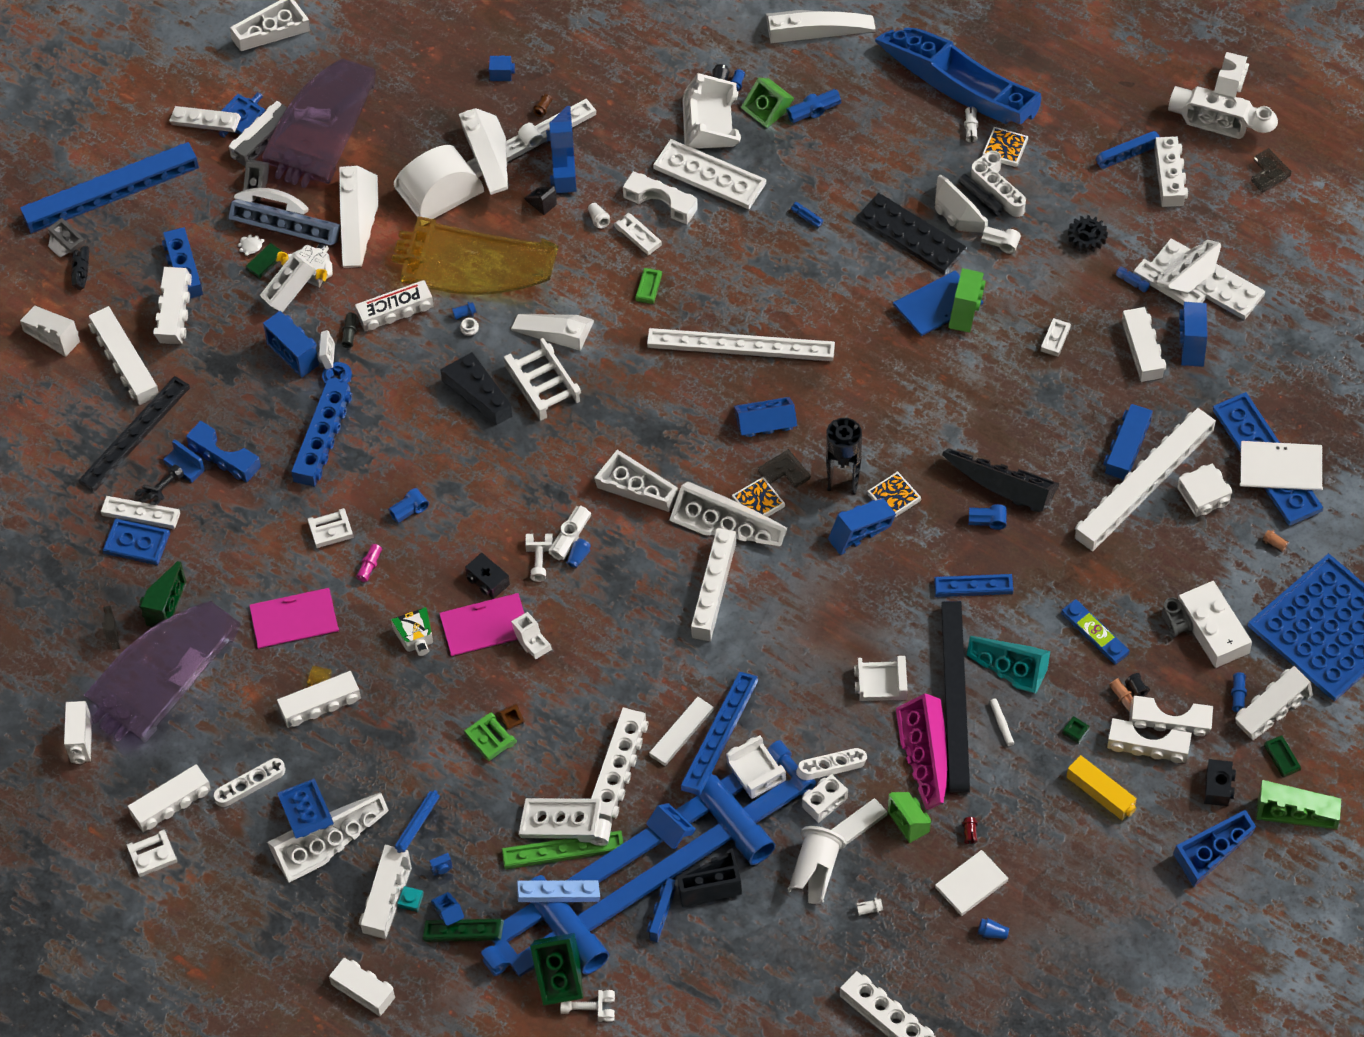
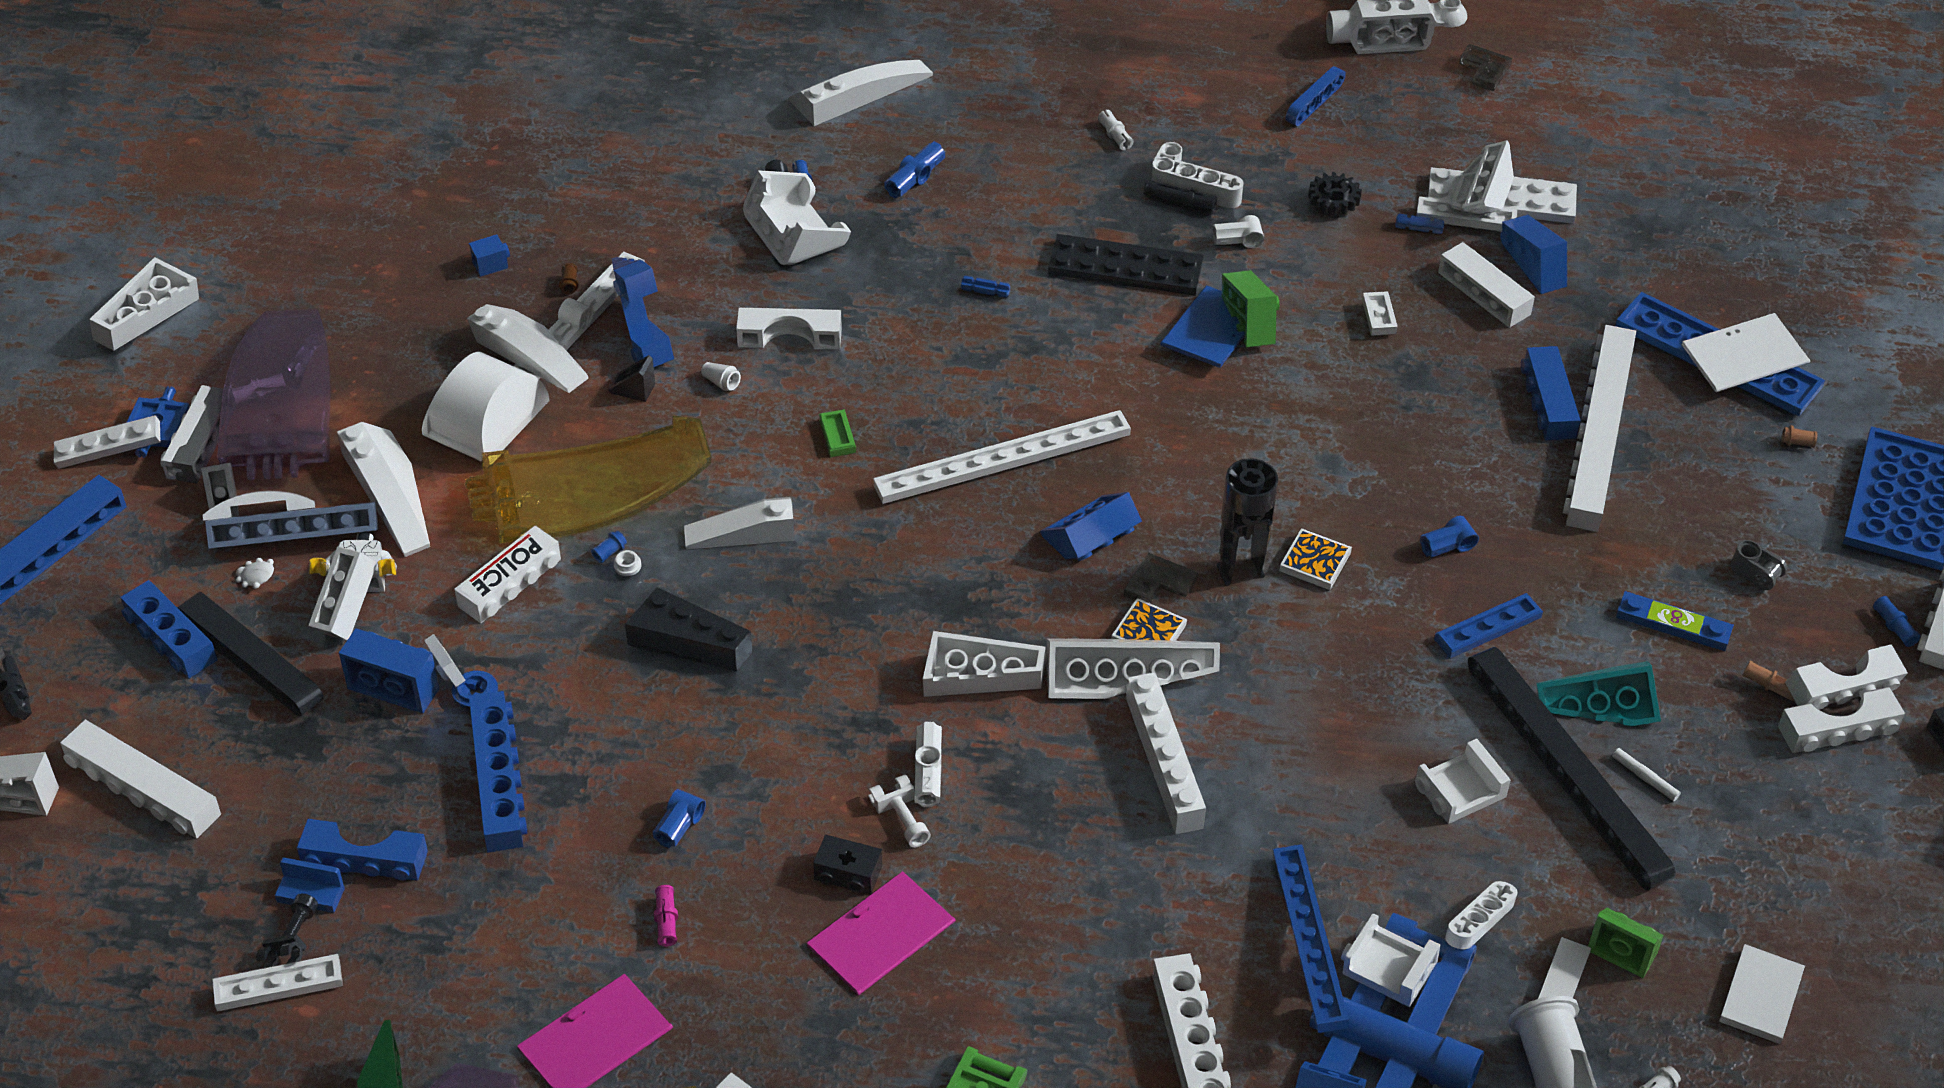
camera: 30 degrees left, 10 degrees down
black tile [79,376,190,492] -> none
blue tile [103,518,170,565] -> none
white wedge [153,267,192,344] -> none
dark green tile [246,243,283,279] -> none
white plate [308,508,354,548] -> none
pearl dark grey axle [341,312,357,348] -> none
torso [391,607,433,656] -> none
reddish brown slope [497,704,525,730] -> none
white fence [504,338,581,421] -> none
white brick [511,612,552,659] -> none
blue cone [567,538,591,568] -> none
white plate [614,213,662,255] -> none
white tile [649,697,714,766] -> none
white plate [653,139,766,209] -> none
bright green slope [741,78,794,128] -> none
white brick [802,774,848,823] -> none
blue wedge [828,498,896,555] -> none
blue slope [875,28,1041,125] -> none
dark pink wedge [896,693,947,810] -> none
white wedge [935,174,988,233] -> none
black wedge [942,448,1059,512] -> none
dark red pin [962,817,978,844] -> none
blue cone [978,918,1009,940] -> none
tile [983,127,1028,167] -> none
dark green tile [1062,716,1090,744] -> none
yellow brick [1067,755,1137,821] -> none
black bush [1125,673,1150,697] -> none
white brick [1154,137,1188,207] -> none
white brick [1177,463,1232,517] -> none
white brick [1178,581,1252,668] -> none
none -> black beam [177,592,324,717]

